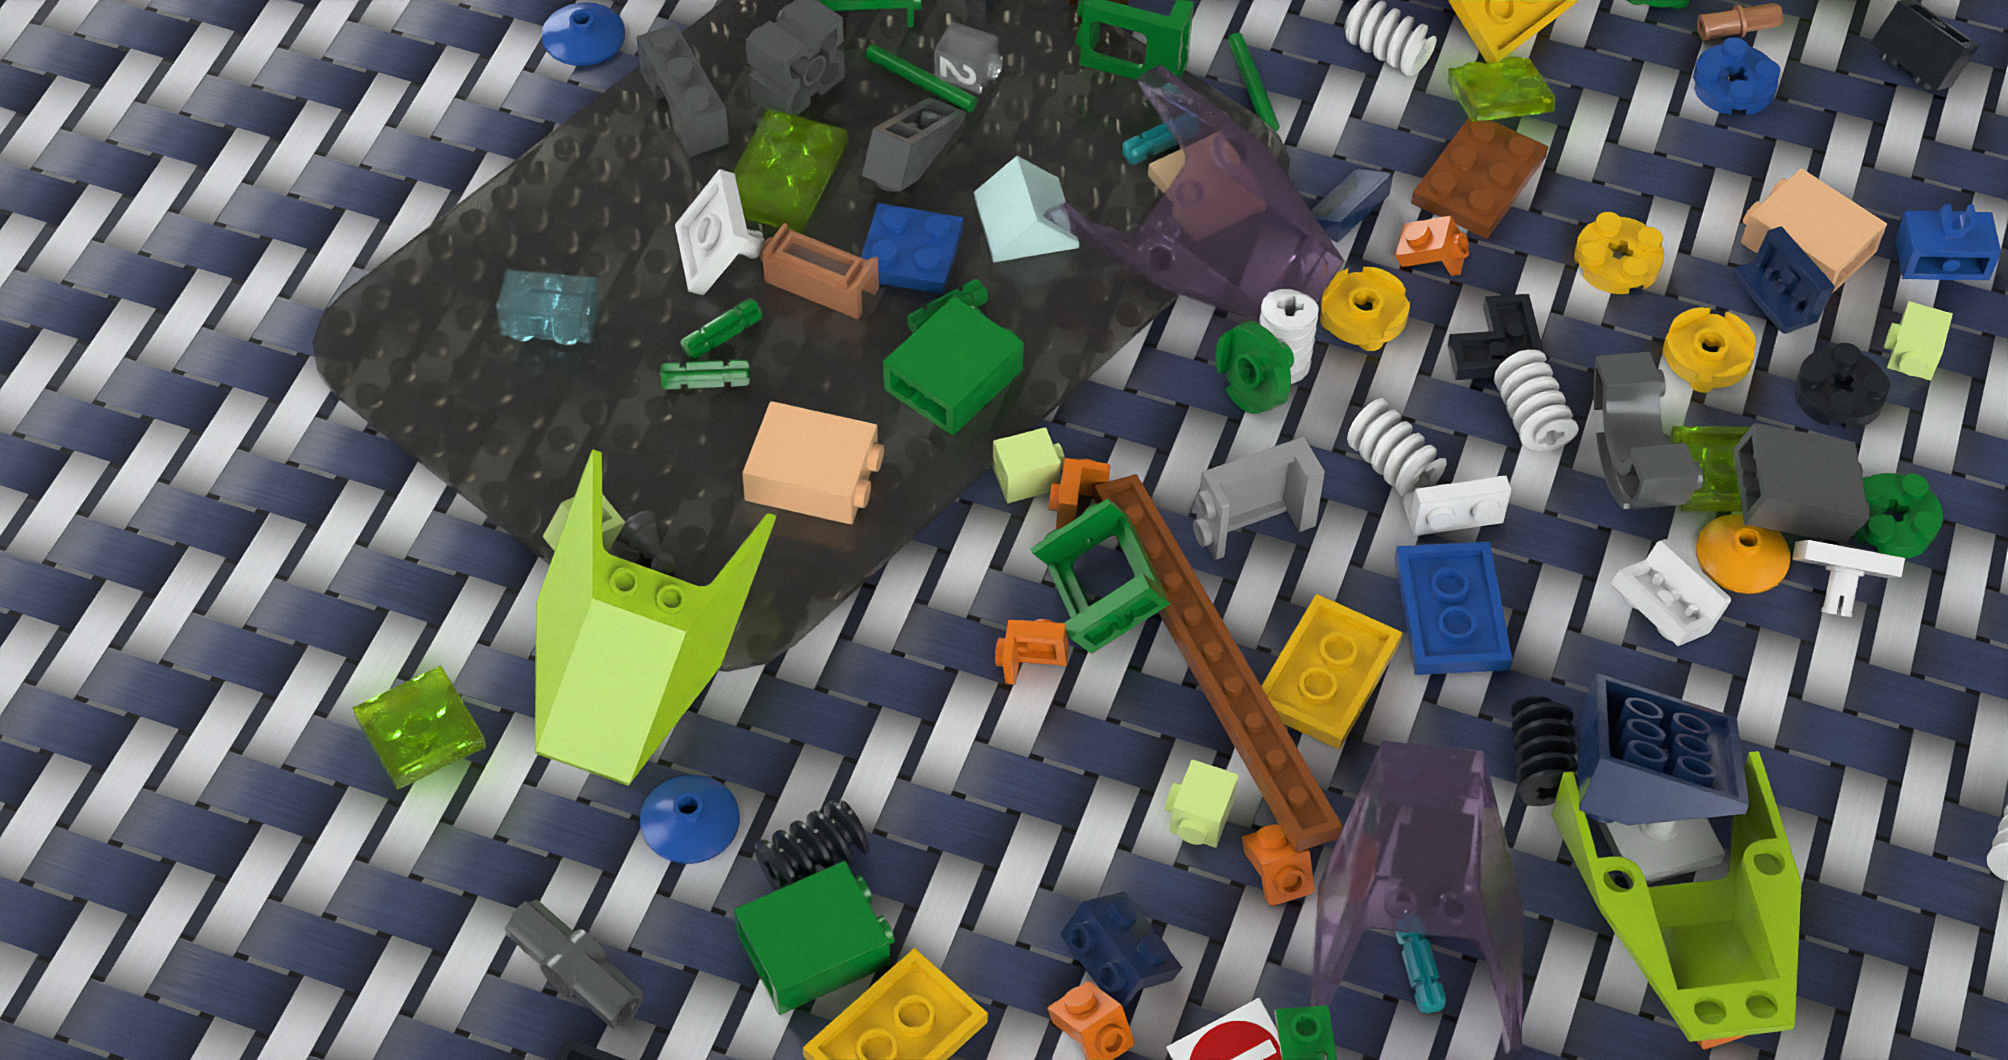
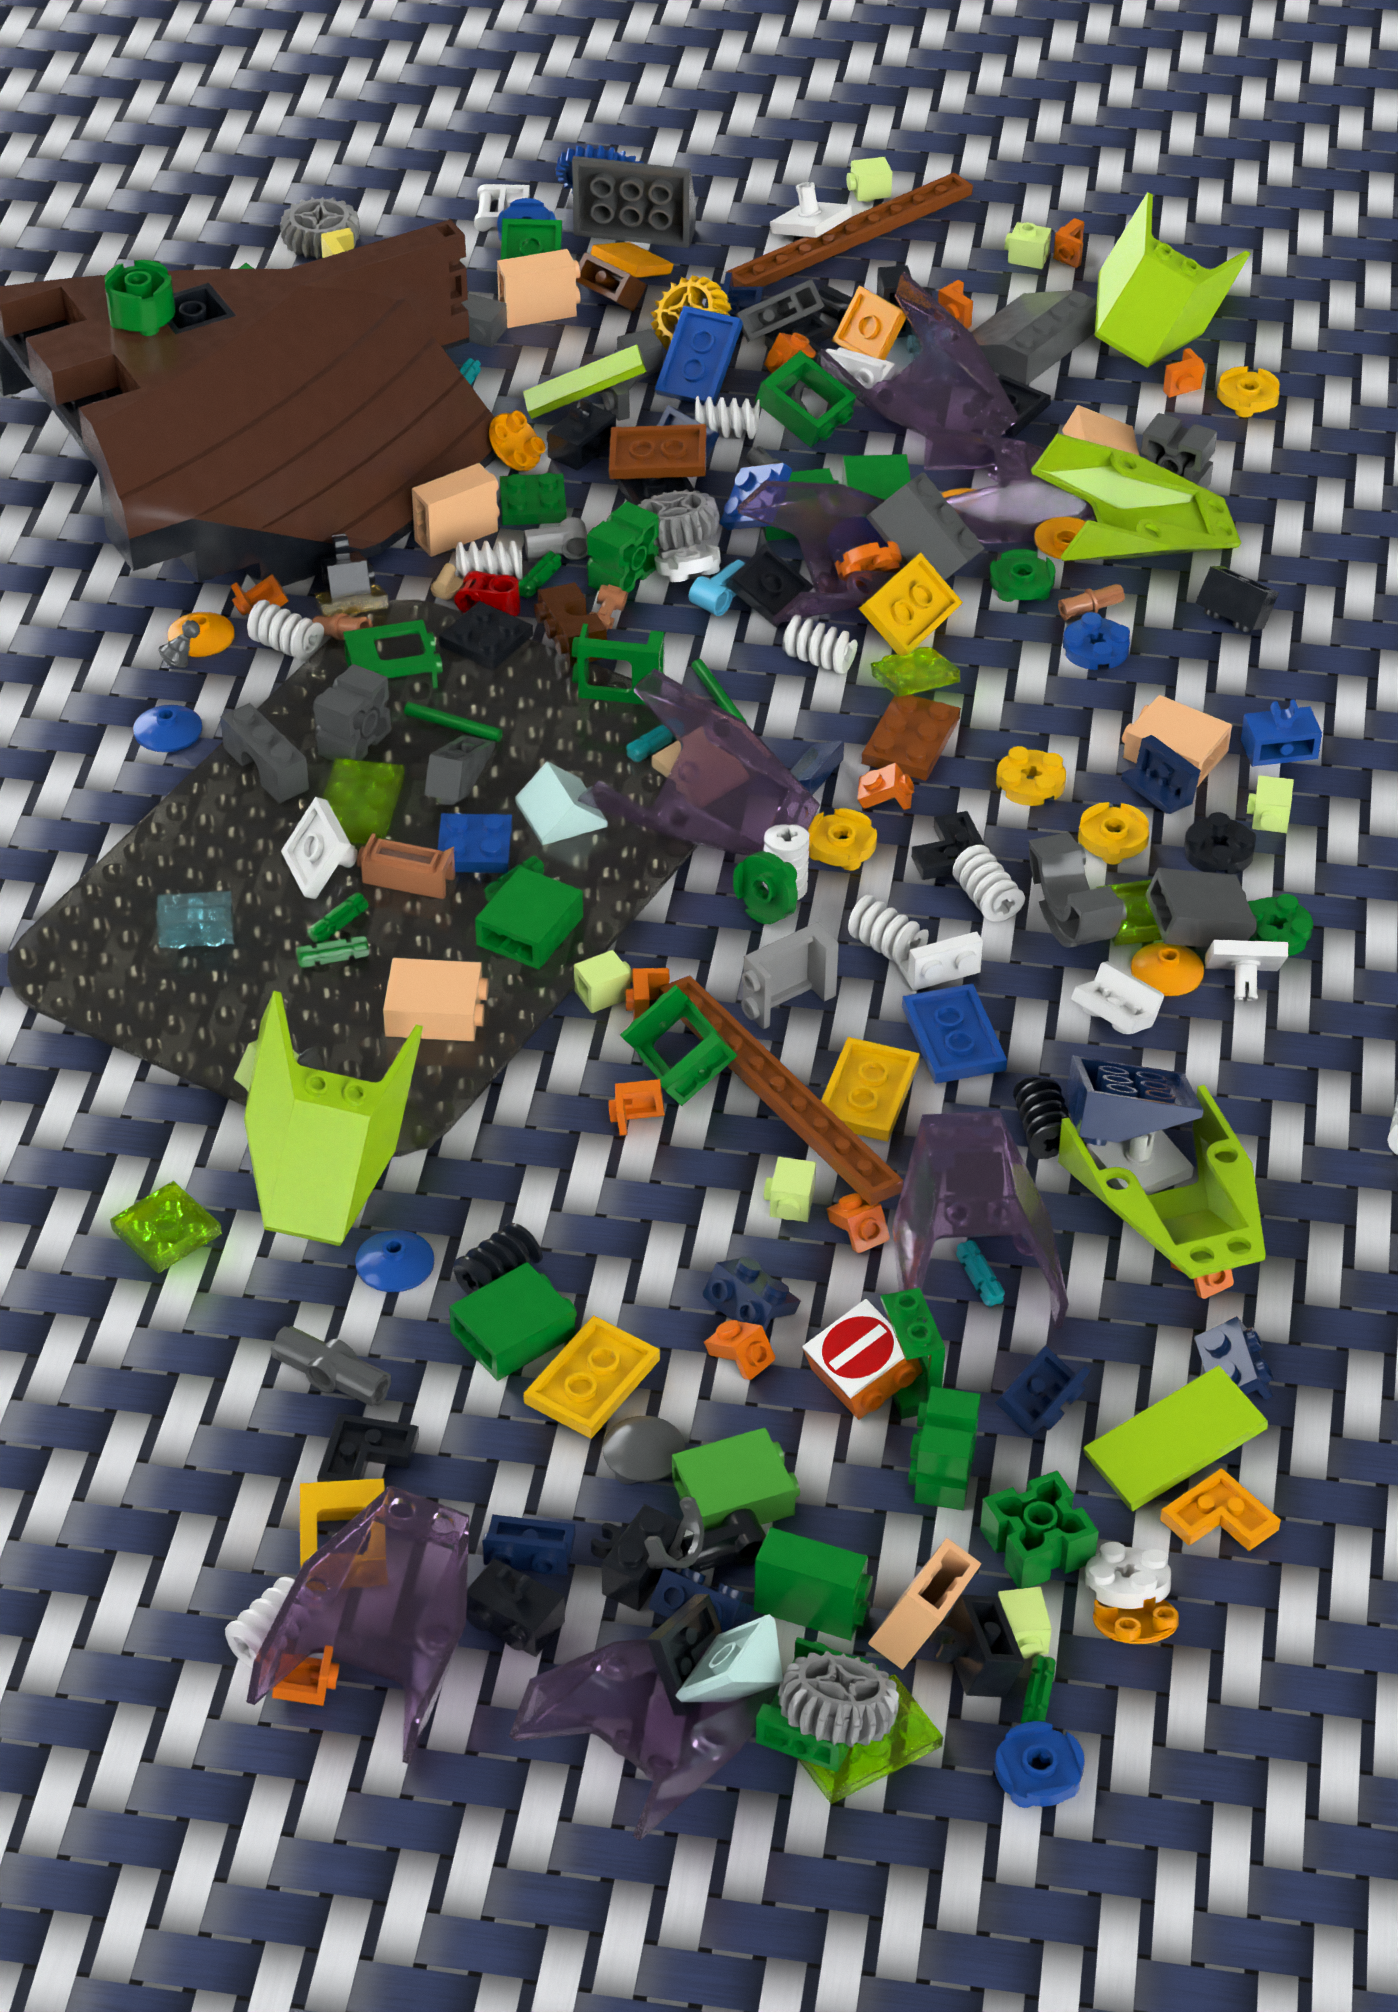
camera: 10 degrees left, 10 degrees down
clear brick [934,21,1002,94] -> none

